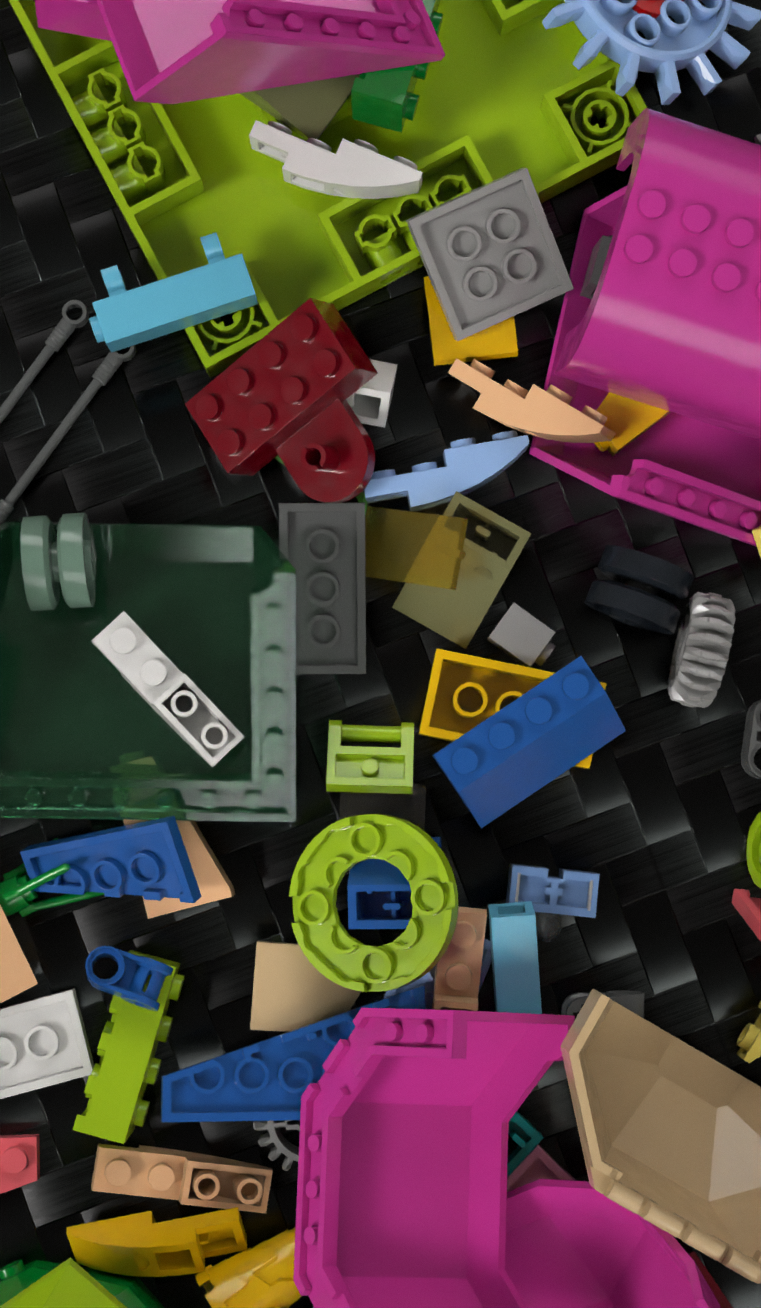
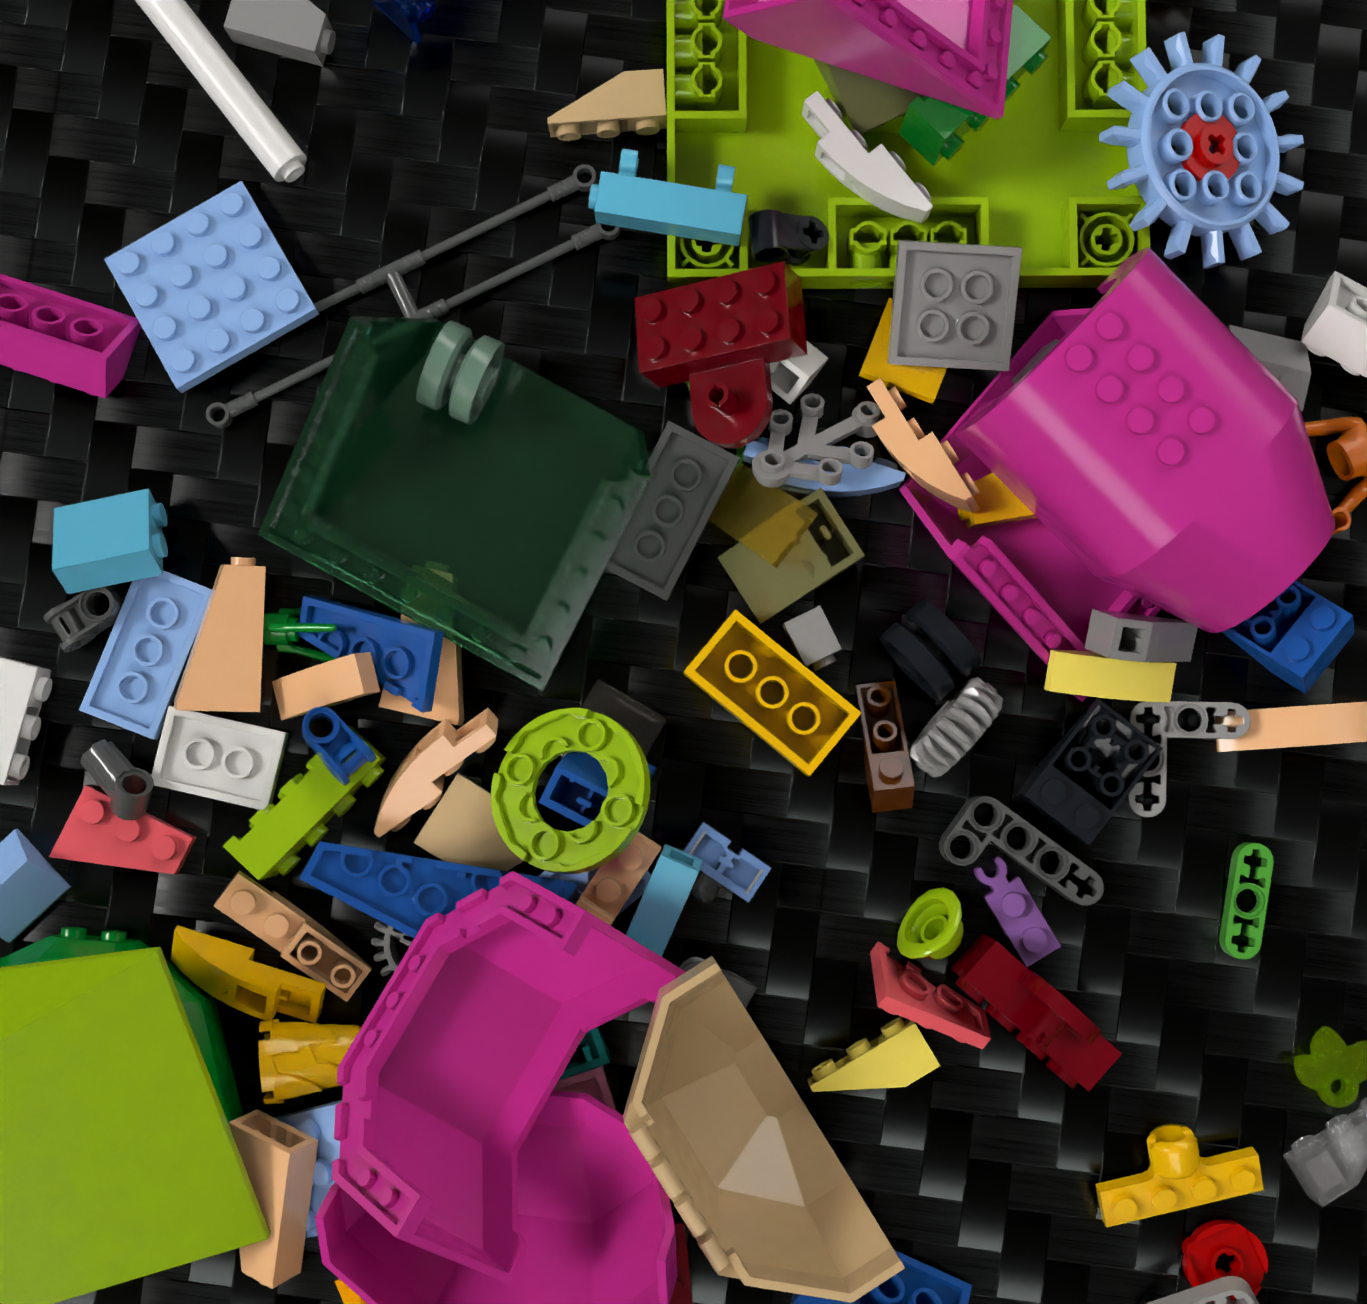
camera: 25 degrees right, 0 degrees up
white slope [91,611,244,767] -> none
lime plate [326,720,414,794] -> none
blue slope [432,656,626,828] -> none
none -> light nougat slope [272,652,380,720]
none -> light nougat slope [374,708,498,838]
none -> tan slope [547,69,667,141]
none -> black piece [748,209,829,266]
none -> light grey plant [752,393,884,488]
none -> reddish brown slope [855,681,915,813]

